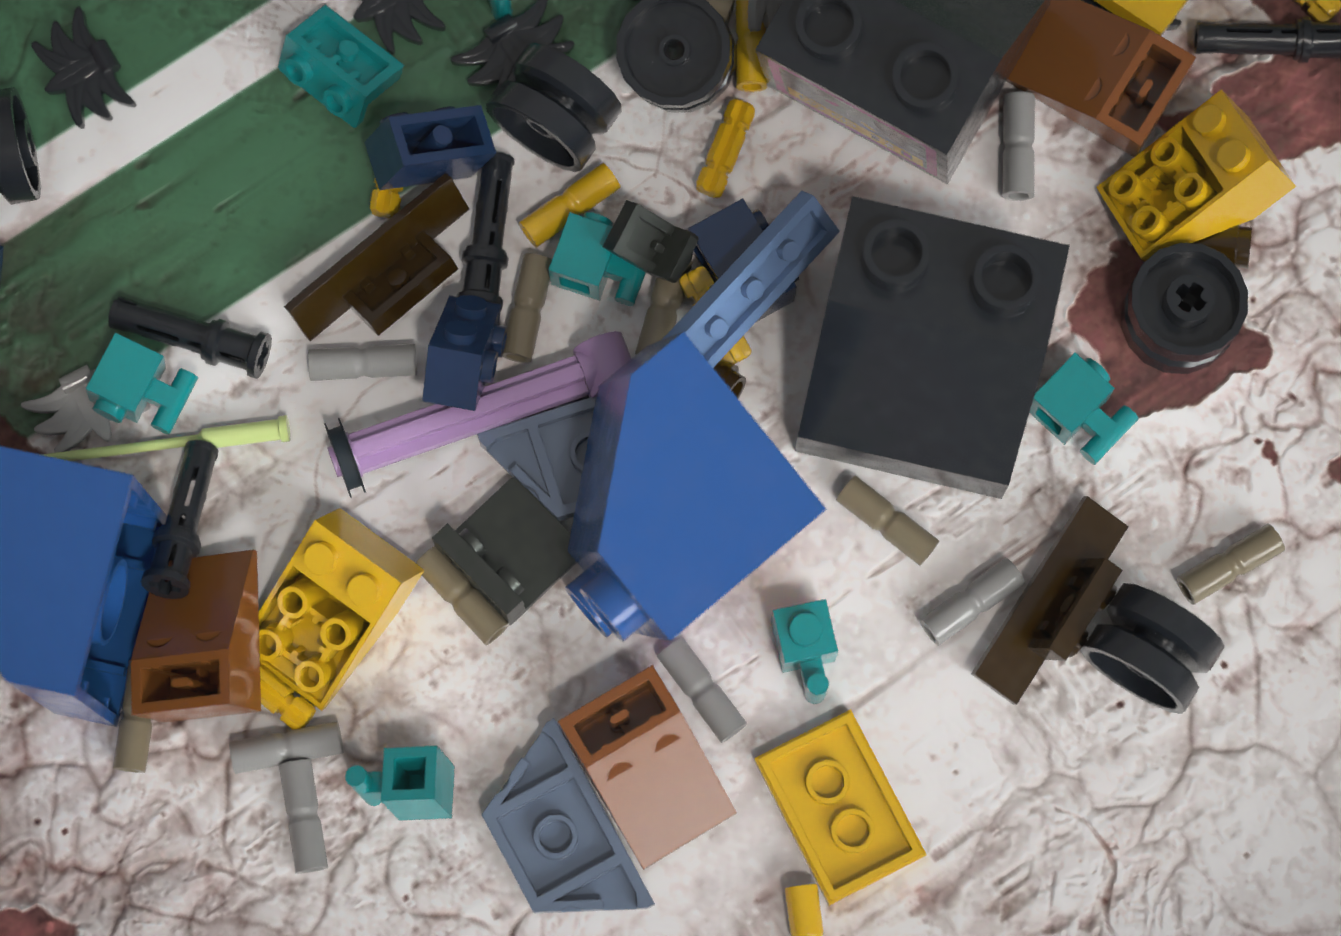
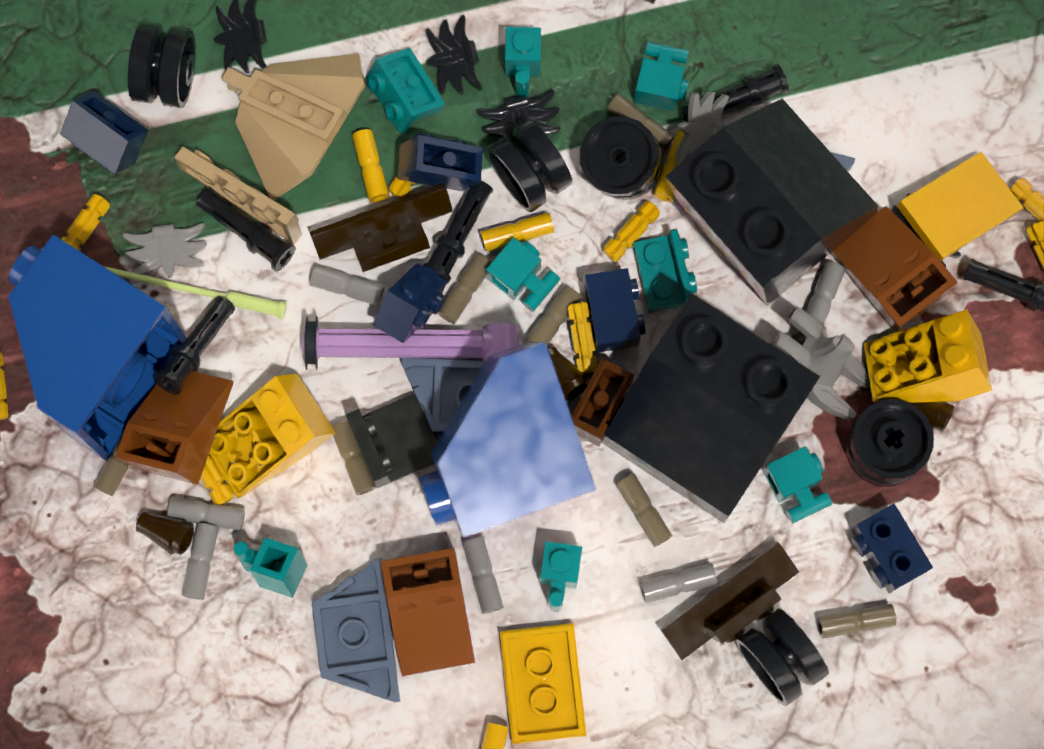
camera: 20 degrees right, 0 degrees up
teal brick [86,333,199,435] -> none
pearl dark grey bracket [602,200,699,283] -> none
medium blue plate [662,191,840,368] -> none
none -> dark brown cone [136,511,194,555]
none -> tan wing [174,147,302,245]
none -> tan panel [221,53,365,201]
none -> yellow piece [352,129,390,203]
none -> reddish brown brick [571,359,634,447]
none -> teal bracket [633,229,697,314]
none -> light grey piece [770,307,871,421]
none -> dark blue brick [851,503,934,594]

